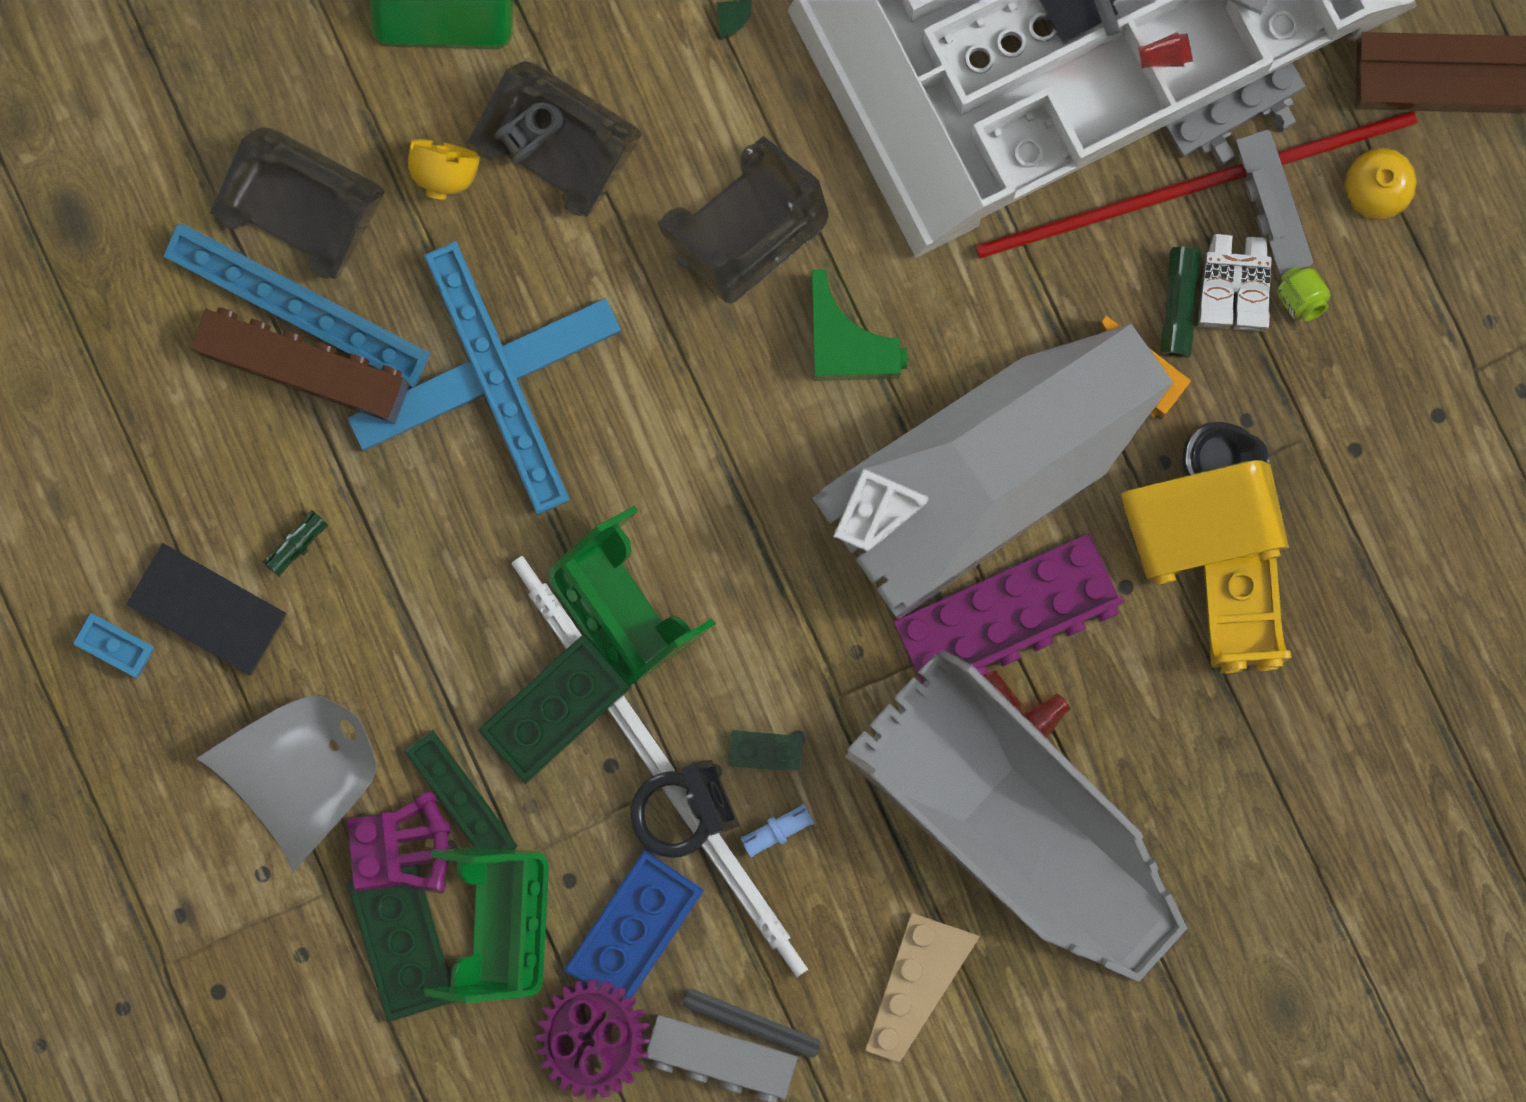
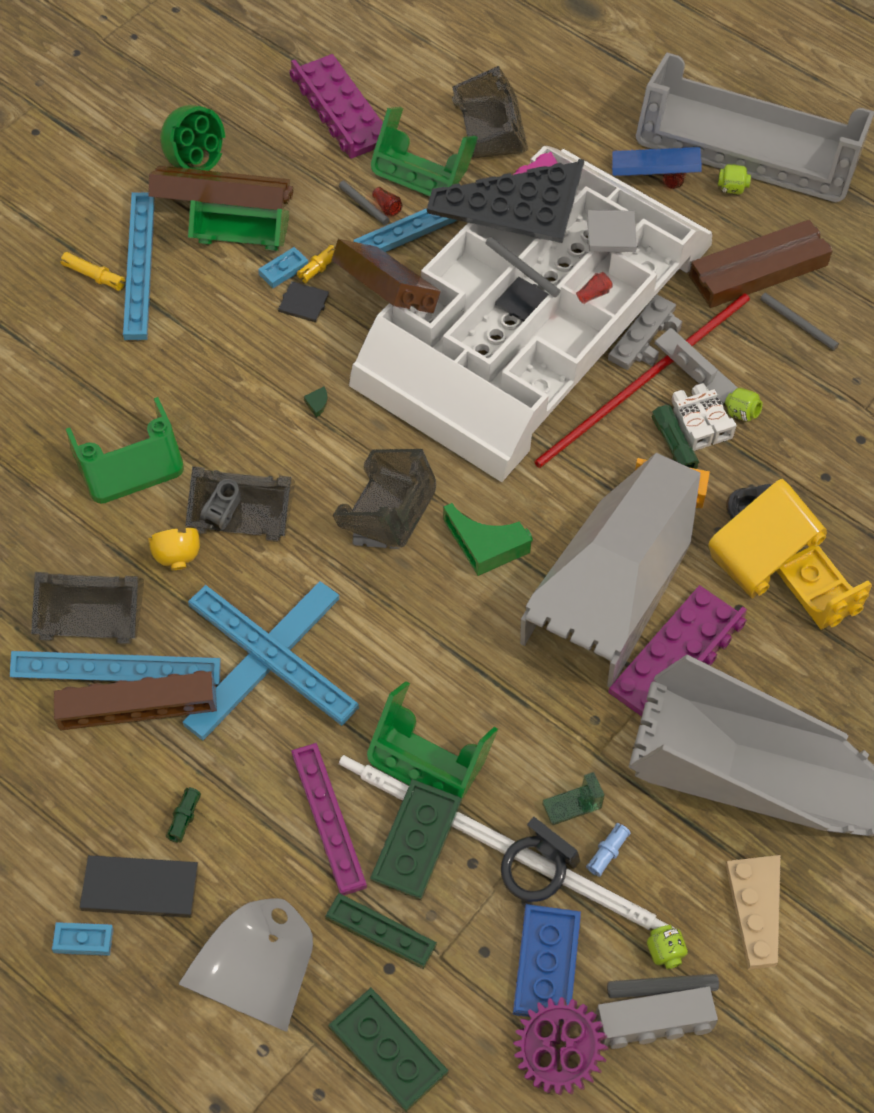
camera: 30 degrees left, 25 degrees down
magenta plate [347,792,452,894] -> none
green windscreen [424,848,549,1004] -> none
white wing [834,469,929,552] -> none
yellow cylinder [1344,147,1417,221] -> none
none -> magenta tile [291,743,367,896]
none -> lime head [647,925,688,969]
none -> dark grey bar [760,292,839,351]

